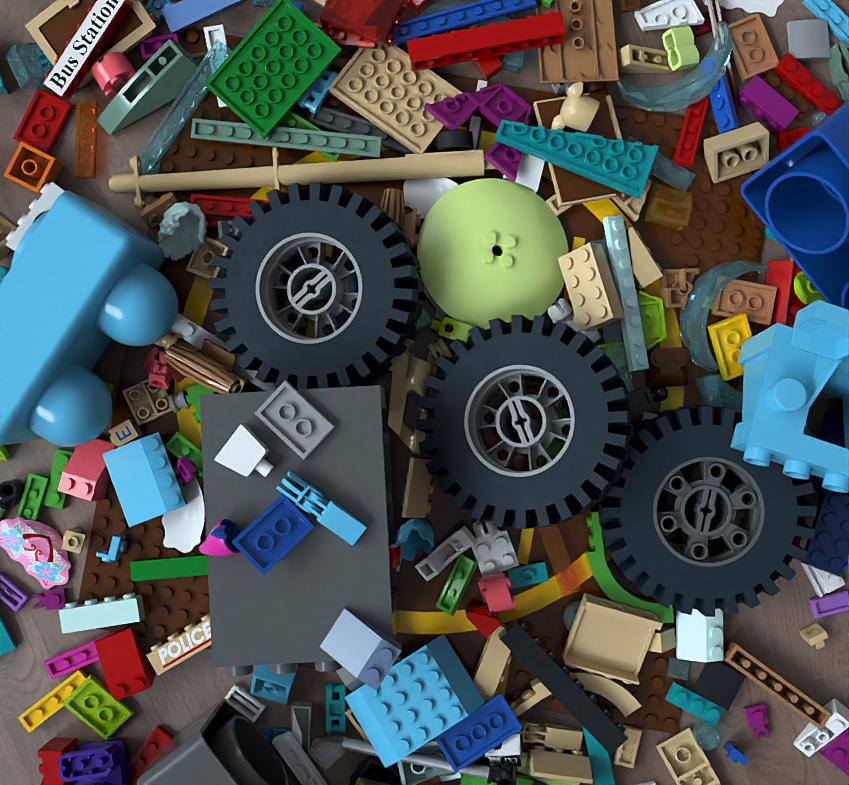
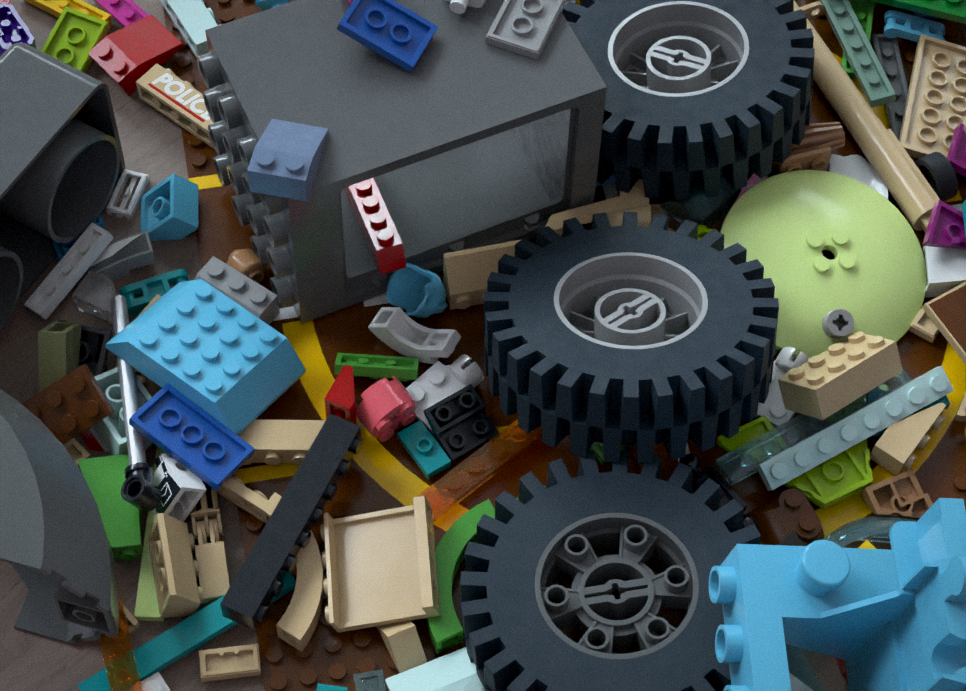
camera: 65 degrees right, 30 degrees down
medium azure arm [276,470,368,546] -> none
none -> black slope [424,384,499,463]
none -> light grey wheel [822,309,854,338]

